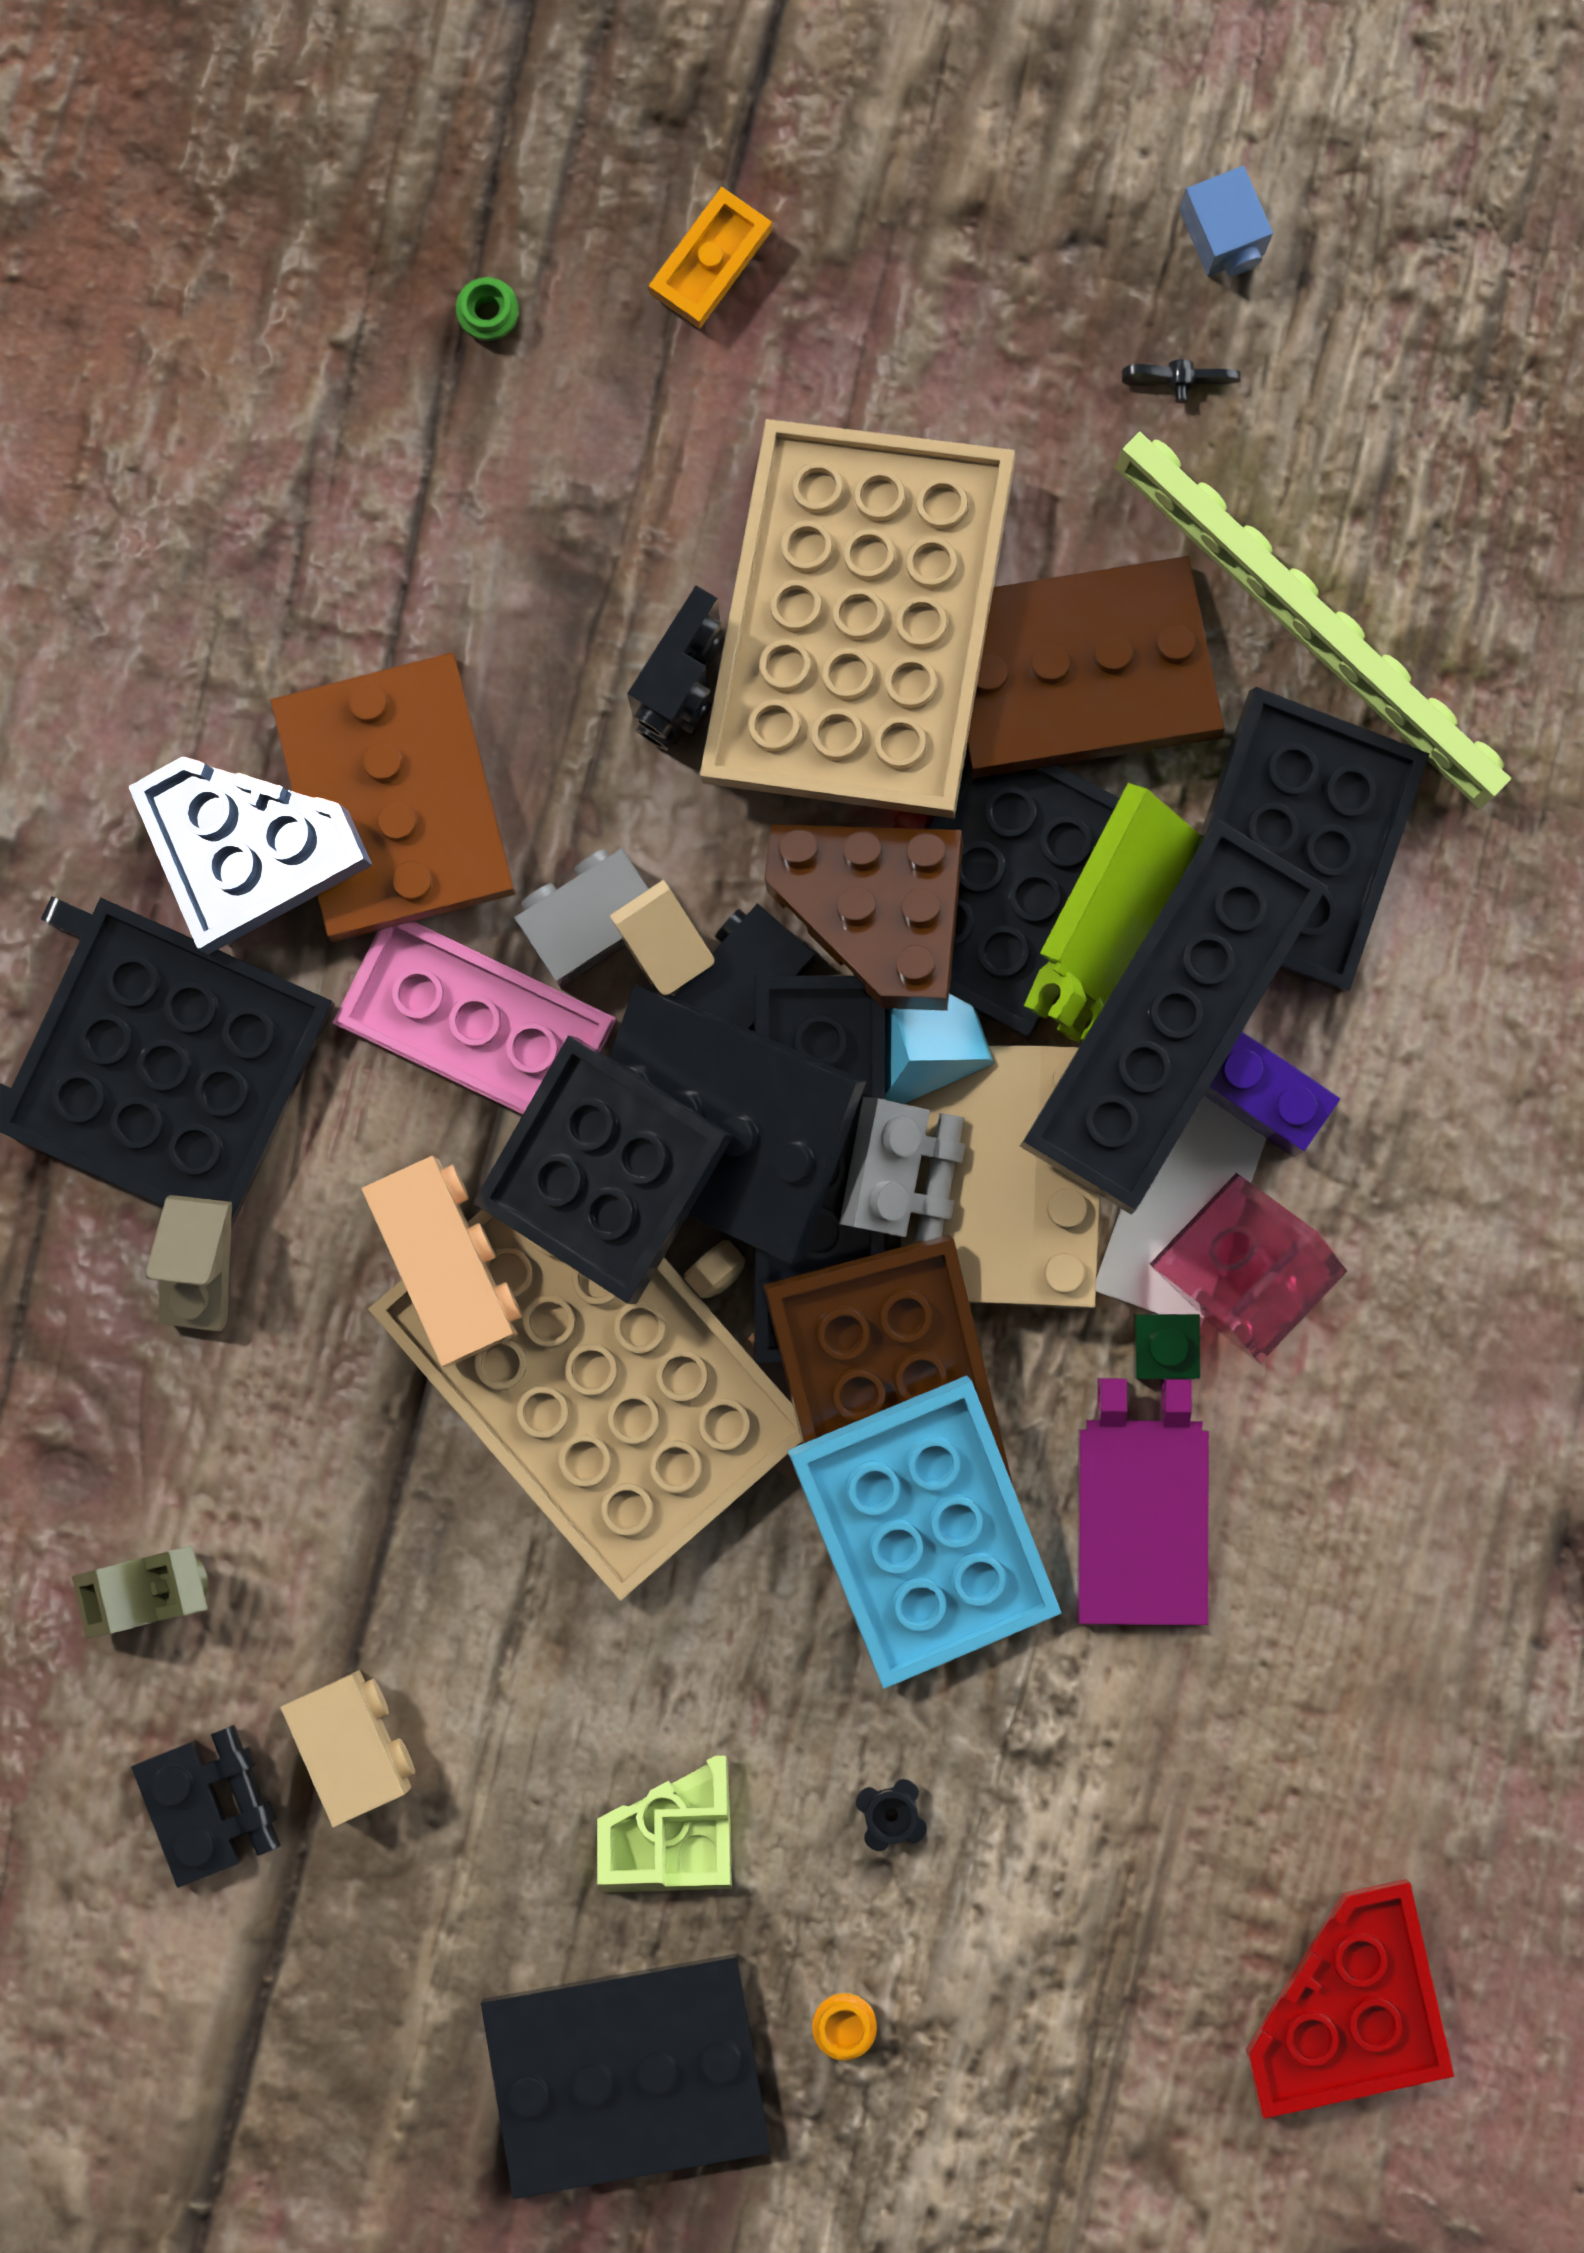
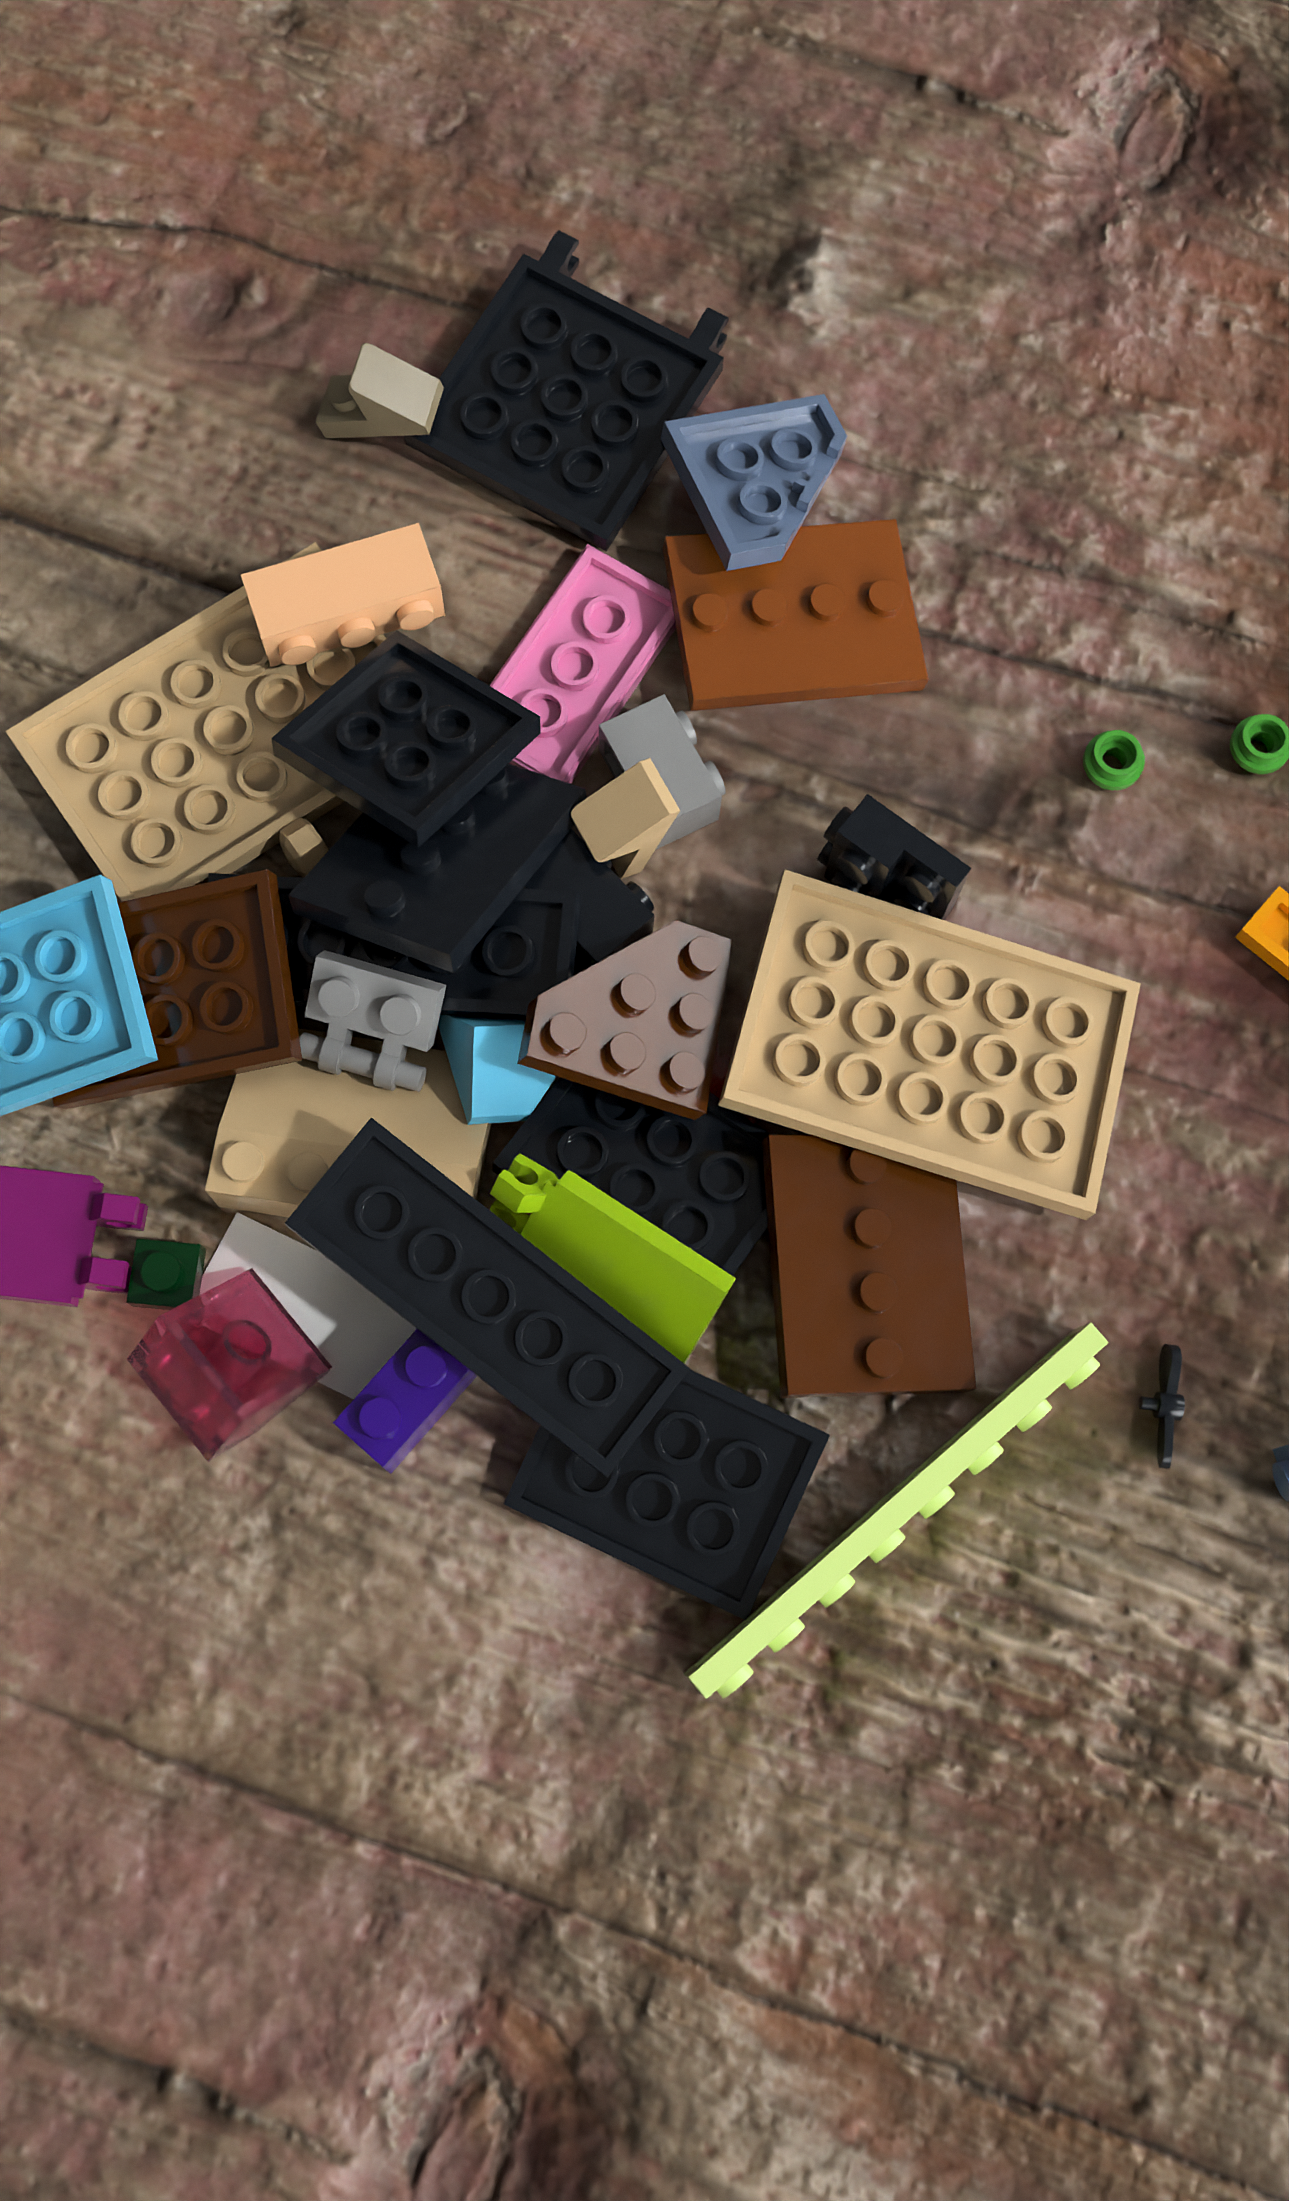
camera: 90 degrees right, 10 degrees down
olive brick [72,1545,208,1639] -> none
none -> bright green plate [1083,730,1145,790]

